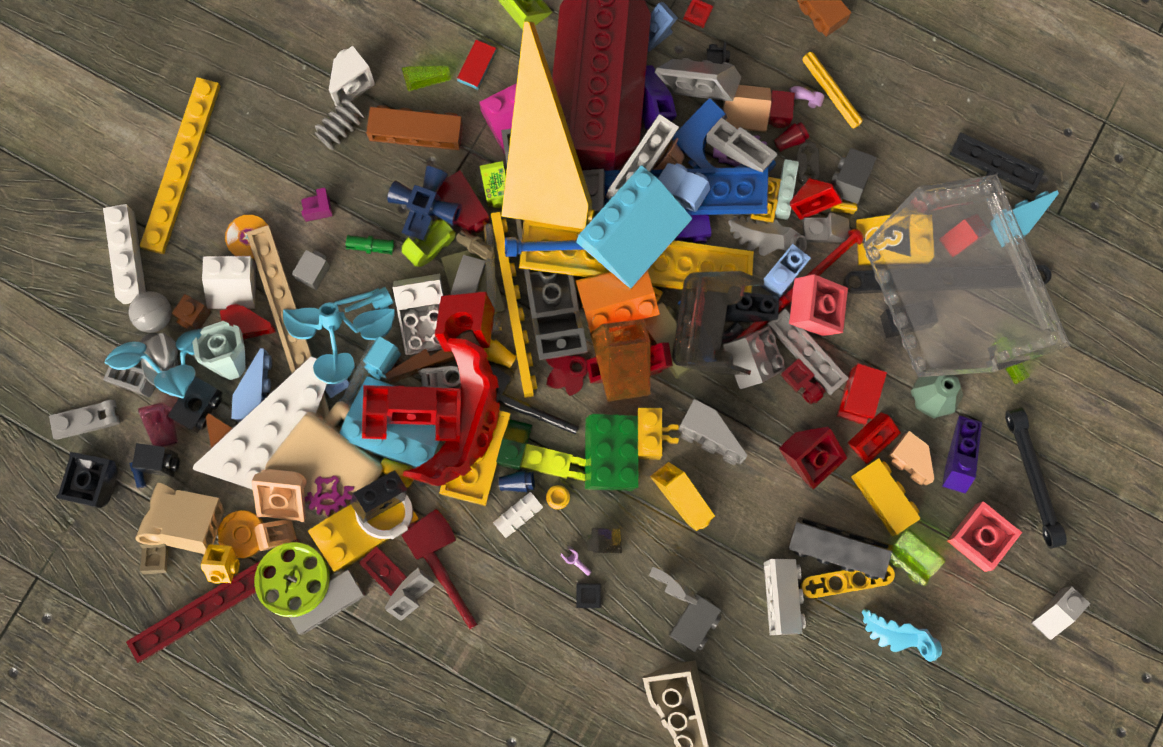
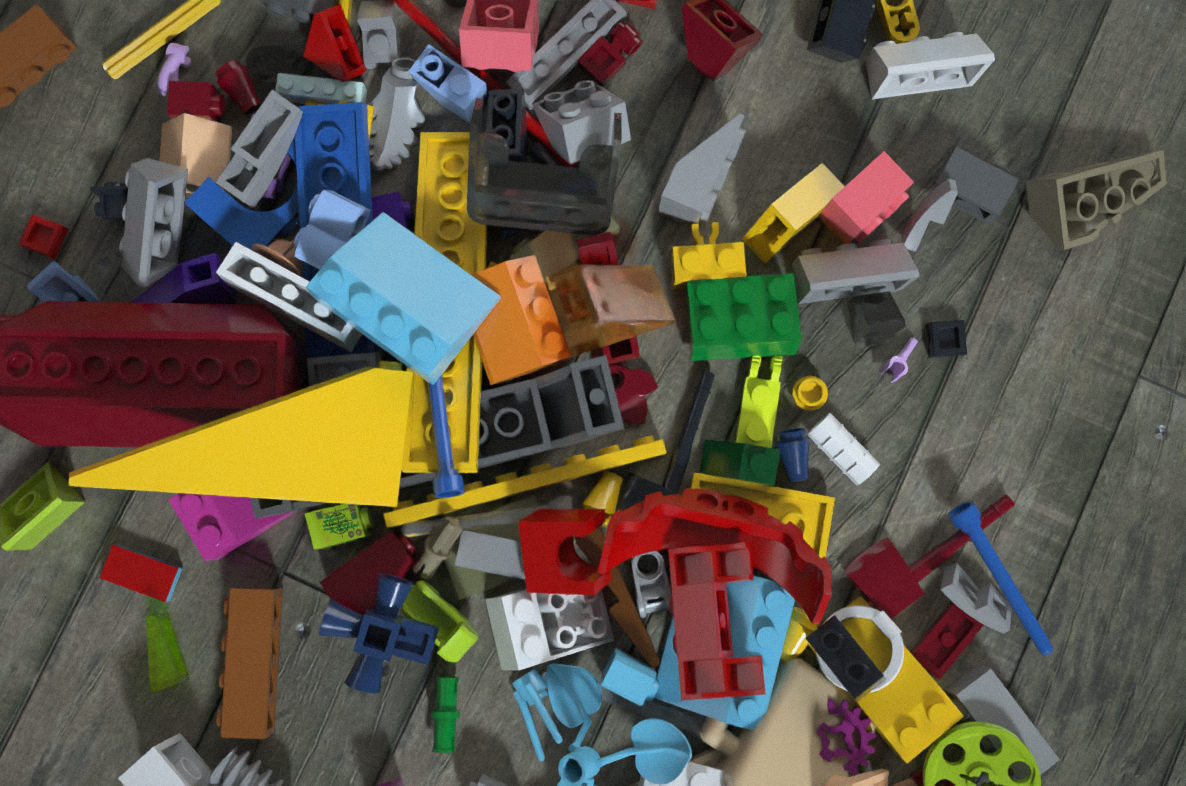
camera: 90 degrees left, 5 degrees up
none -> light grey slope [792,239,919,304]
none -> coral brick [818,151,914,245]
none -> blue piece [948,501,1053,655]

